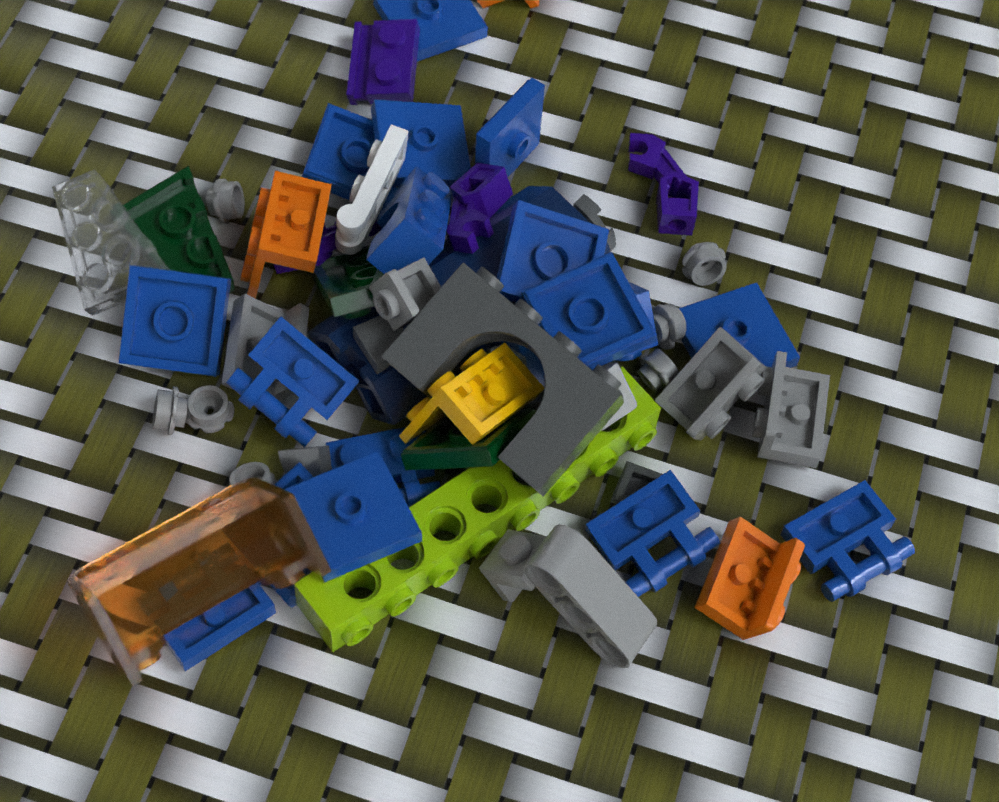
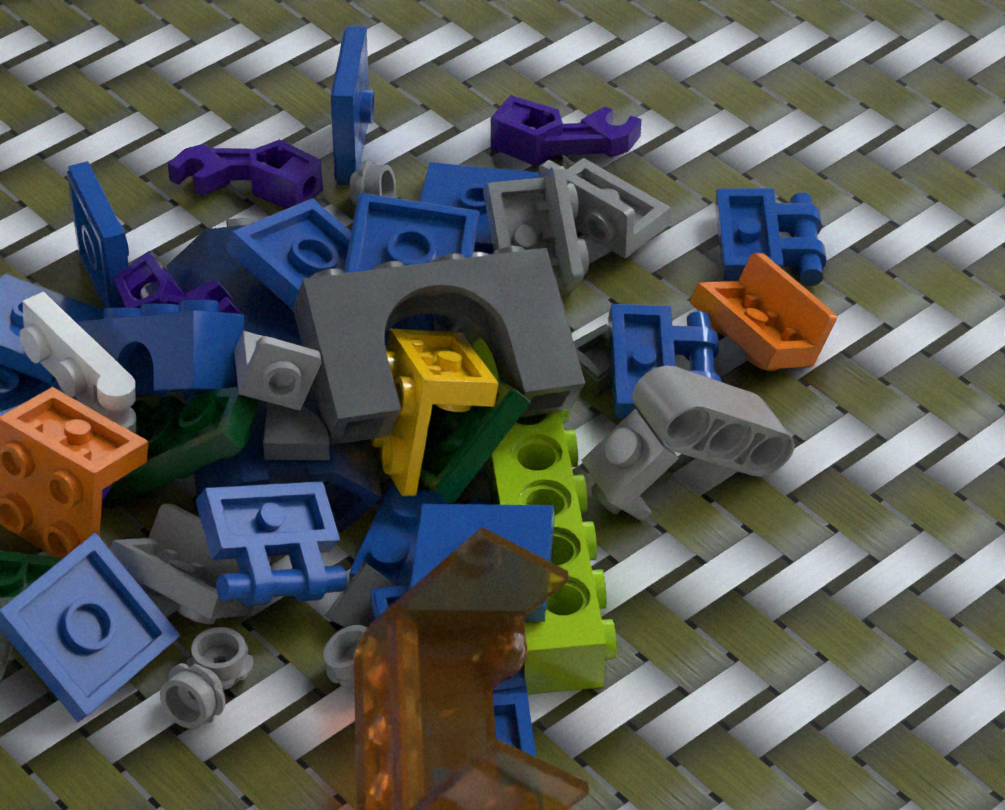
camera: 55 degrees left, 15 degrees down
none -> blue plate [330,26,375,185]
none -> dark purple piece [490,95,642,166]

